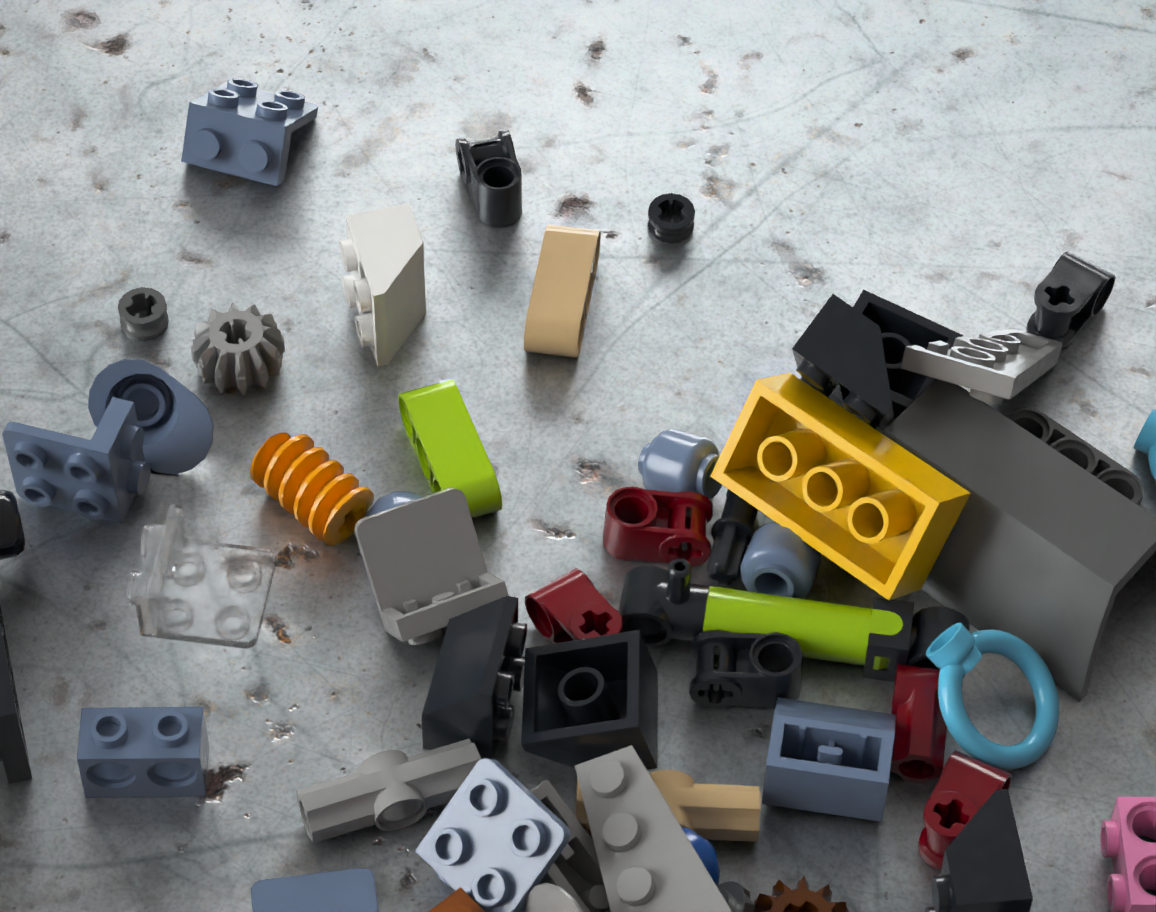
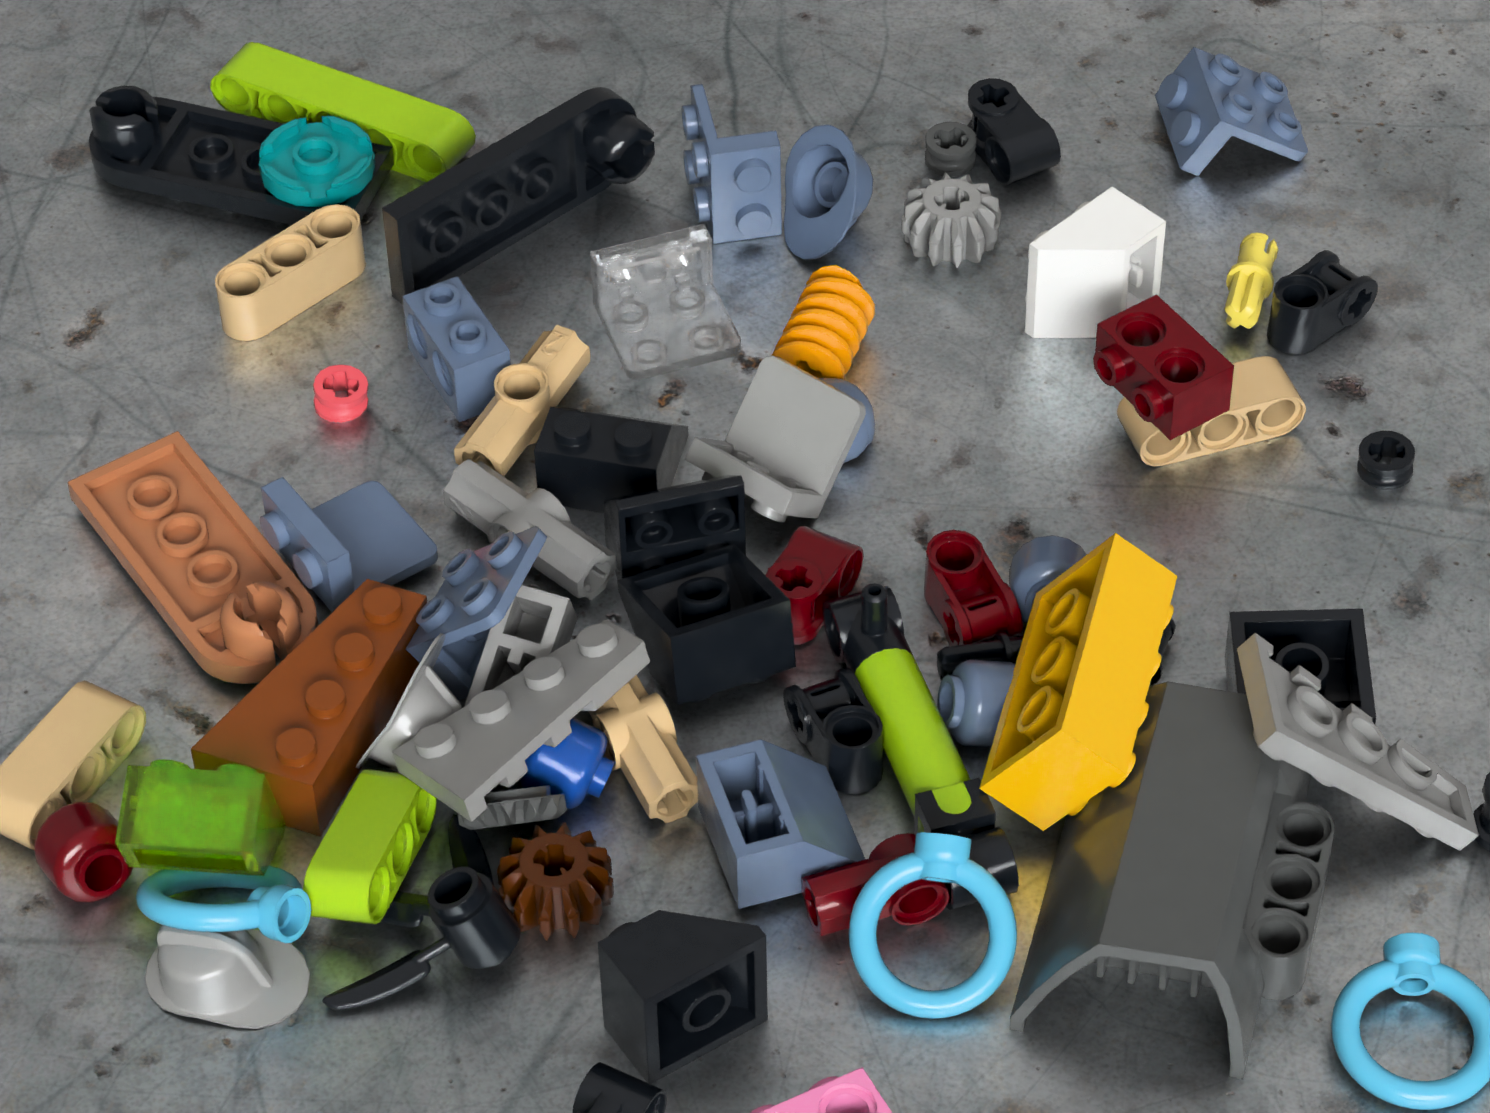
camera: 65 degrees right, 5 degrees down
lime beam [398,379,503,518] -> none
black slope [792,294,895,430] -> none
dark red piece [918,750,1012,870] -> none
none -> coral bush [313,364,368,423]
none -> tan piece [454,325,590,476]
none -> black slope [534,407,689,513]
none -> black piece [967,78,1061,186]
none -> dark red brick [1093,294,1234,440]
none -> light yellow axle [1224,233,1278,329]

